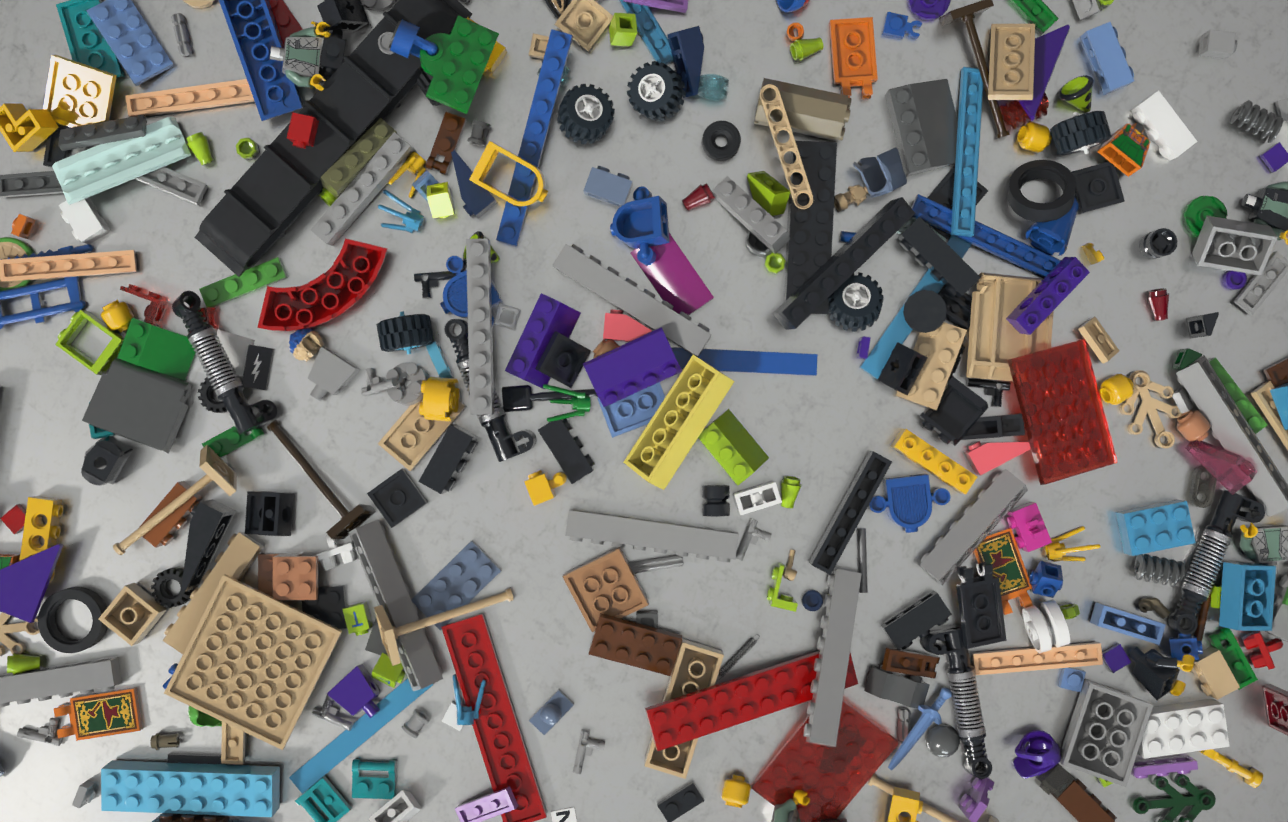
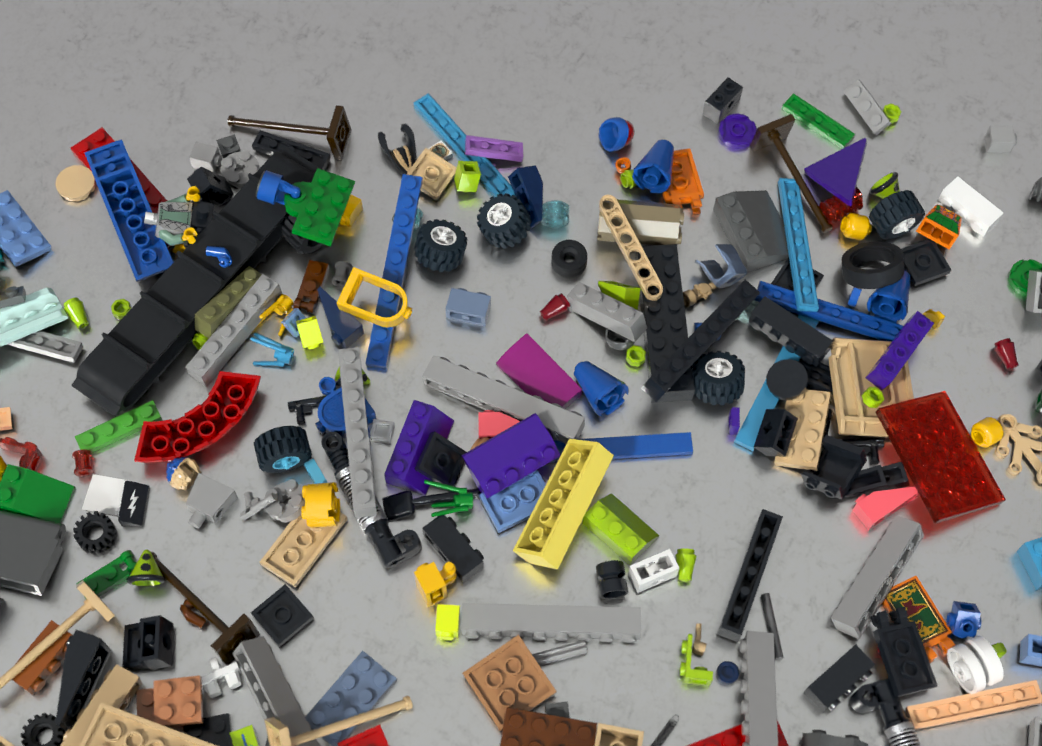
camera: 10 degrees left, 25 degrees down
light nougat plate [125,79,255,117] -> none
light grey axle [171,13,192,56] -> none
black piece [172,291,277,435] -> none
red brick [287,112,319,149] -> none
light grey piece [378,32,394,54] -> none
black brick [418,424,478,494] -> none
tan plate [529,33,549,59] -> none
blue piece [610,186,670,266] -> none
light grey hose [736,518,771,561] -> none
blue piece [868,474,951,533] -> none
blue plate [882,12,922,39] -> none
reddish brown plate [882,648,940,678] -> none
yellow brick [890,429,977,495] -> none
tan plate [988,24,1035,100] -> none
dark pink brick [1007,502,1052,552] -> none
yellow plant [1045,526,1101,562] -> none
medium blue plate [1058,667,1086,692] -> none
tan plate [1078,317,1119,364] -> none
medium blue brick [1080,22,1134,95] -> none
black wheel [1139,228,1178,259] -> none
none -> hat [127,550,165,586]
none -> reddish brown arm [180,599,207,629]
none -> blue arm [206,246,232,268]
none -> neon yellow brick [435,604,460,640]
none -> blue cone [574,361,629,416]
none -> blue cone [632,140,674,193]
none -> blue tile [848,287,862,307]
none -> lime tile [862,387,884,408]

